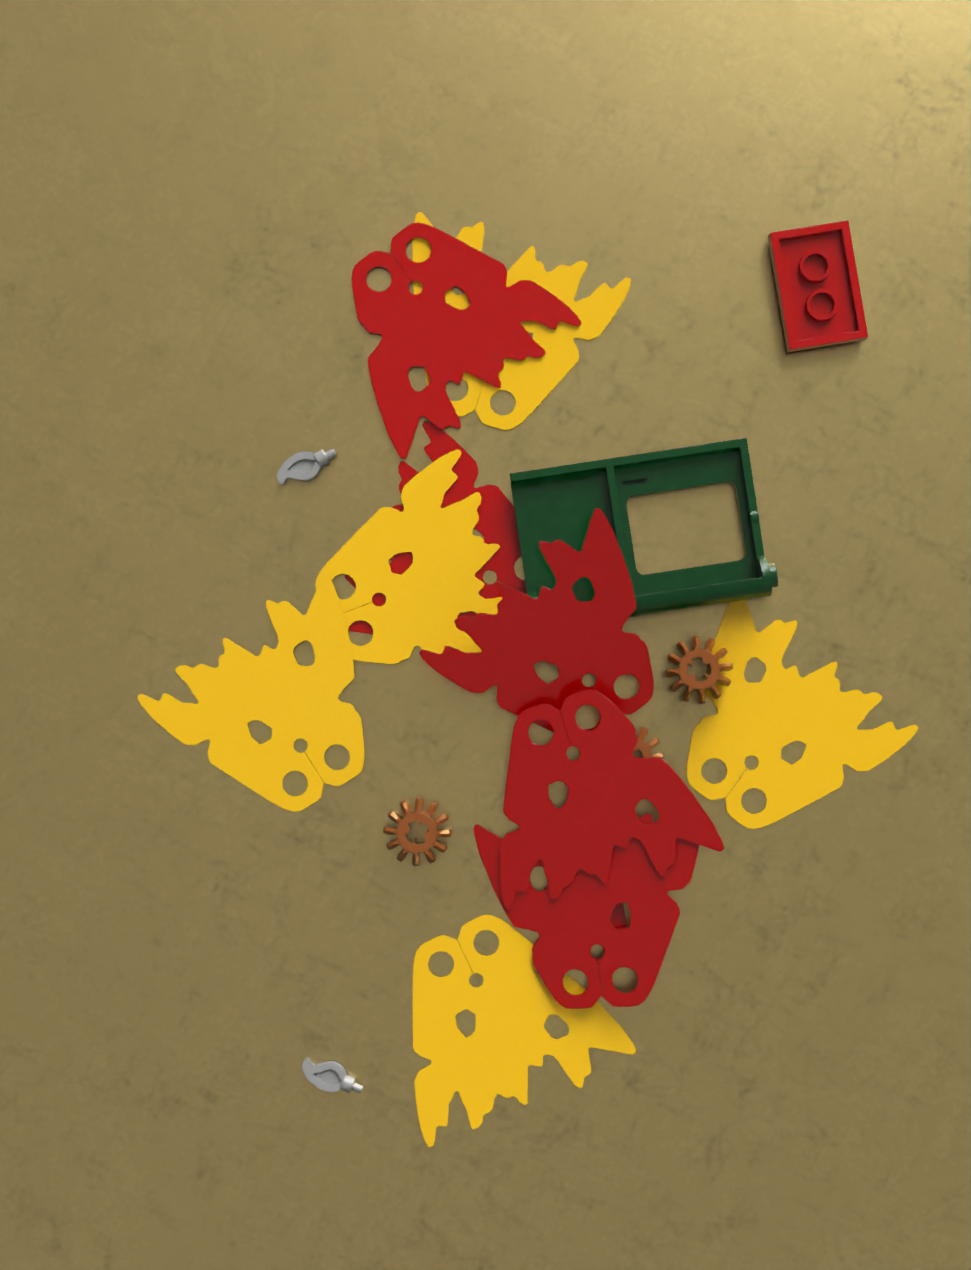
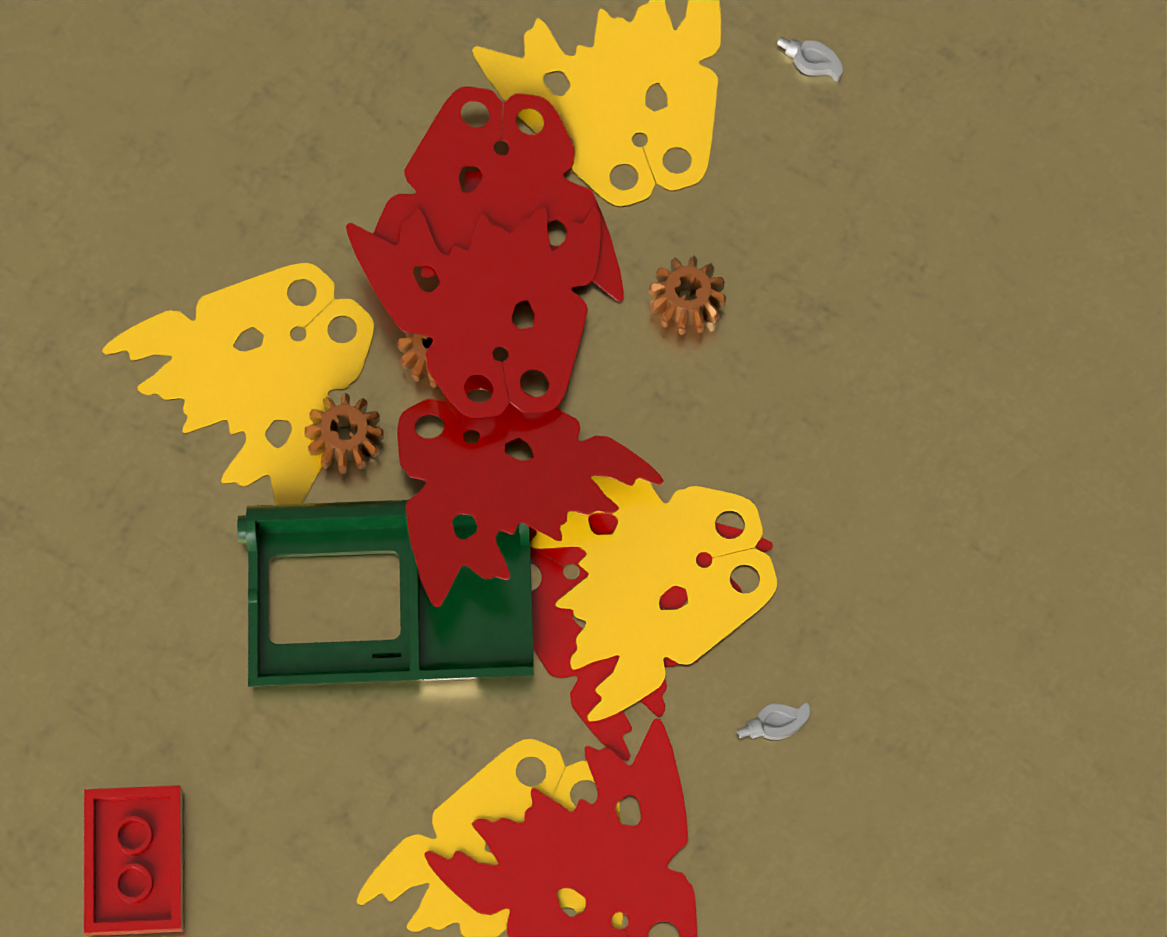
camera: 175 degrees left, 15 degrees down
yellow piece [137,574,365,812] -> none

